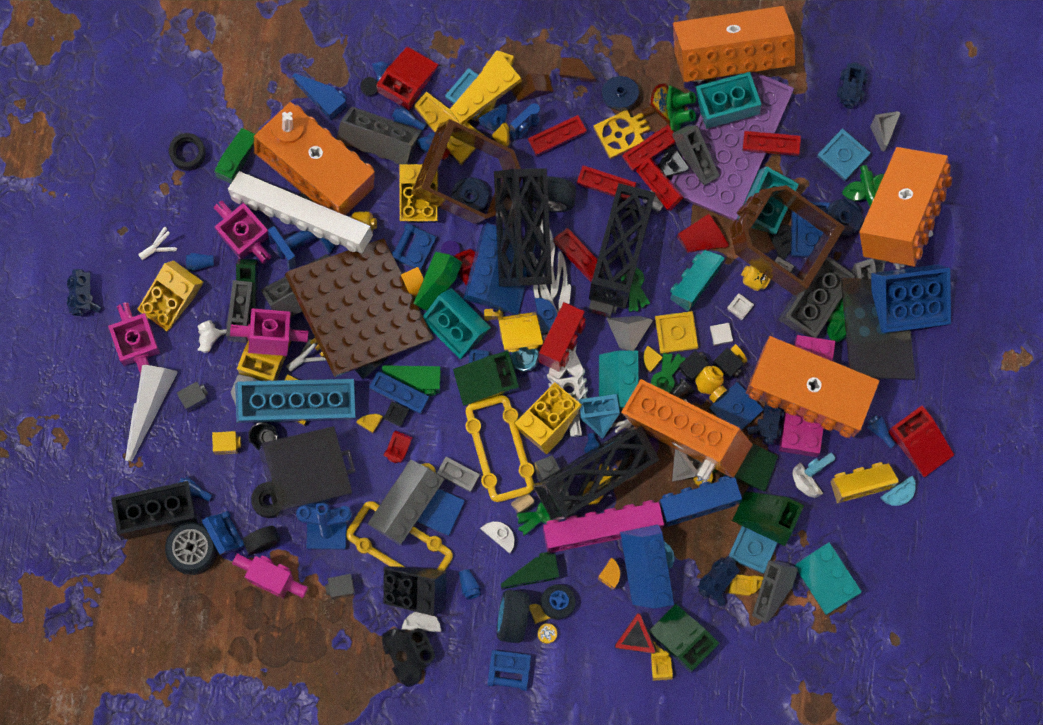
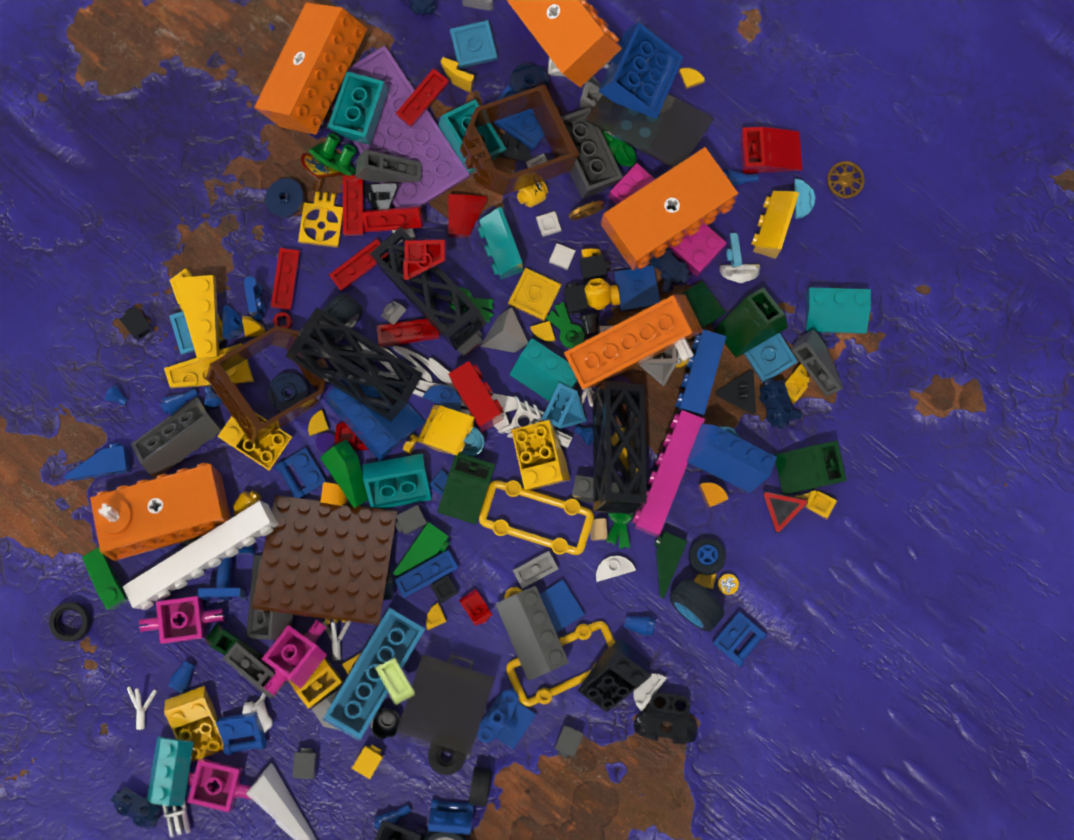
camera: 55 degrees left, 5 degrees up
dark pink brick [232,553,308,599] -> none
black tile [360,77,378,97] -> none
red slope [376,46,439,110] -> none
reddish brown slope [513,73,553,102] -> none
reddish brown slope [559,57,596,82] -> none
green plant [842,165,884,207] -> none
none -> black brick [120,307,154,341]
none -> teal slope [147,736,194,806]
none -> white arm [163,800,191,838]
none -> blue plate [216,712,267,755]
none -> red bush [273,312,293,329]
none -> yellow tile [308,410,329,436]
none -> yellowish green tile [376,658,415,704]
none -> light grey plate [381,301,406,325]
none -> dark grey brick [395,505,427,536]
none -> red slope [404,240,446,280]
none -> yellow slope [441,57,474,93]
none -> pearl gold wheel [568,200,605,221]
none -> yellow tile [679,68,705,89]
none -> black piece [715,370,756,414]
none -> pearl gold wheel [827,161,865,199]

